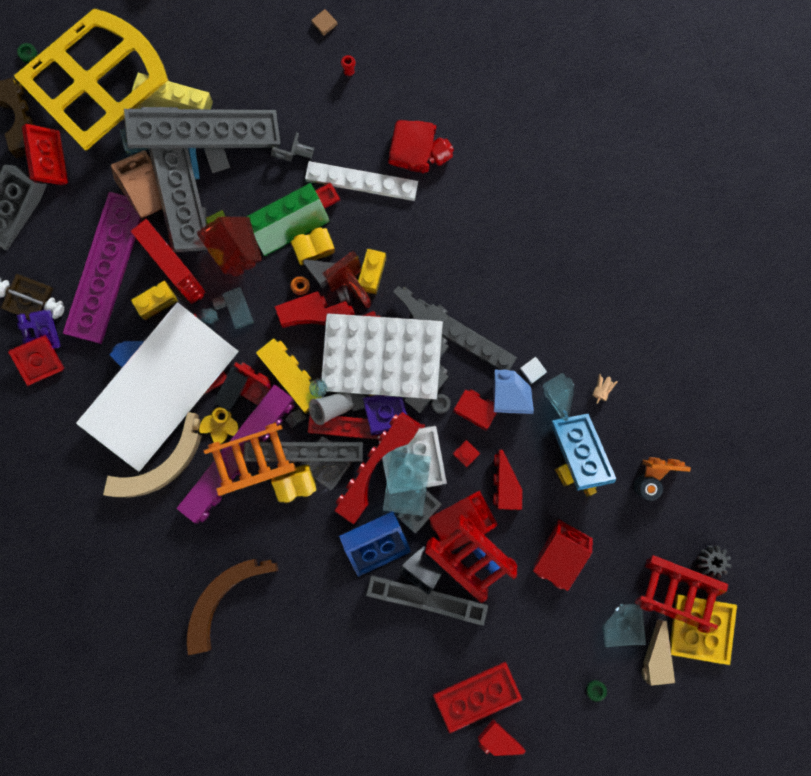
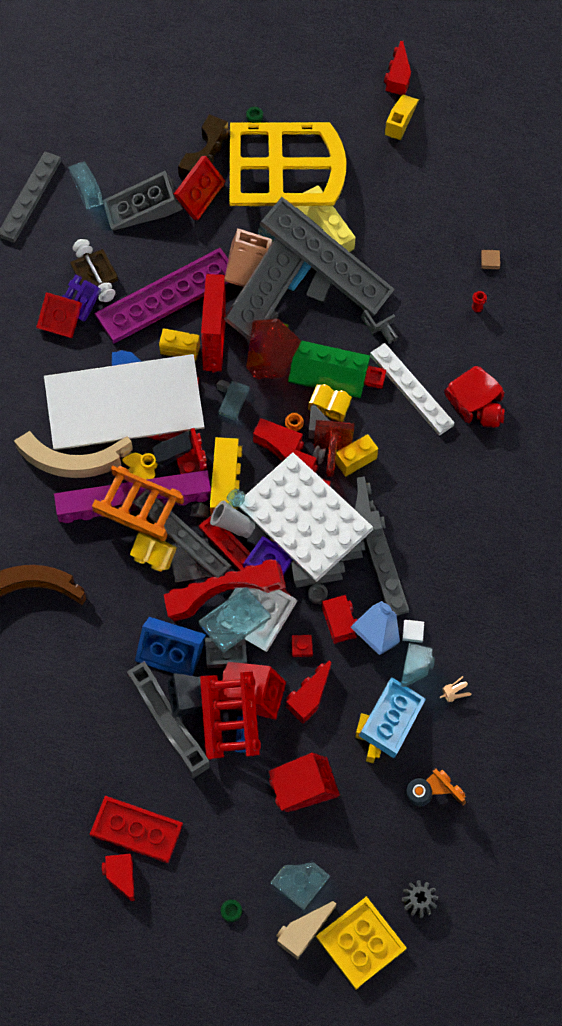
camera: 45 degrees right, 15 degrees down
clear light blue plate [200,308,219,325] -> none
red fence [635,555,728,634] -> none

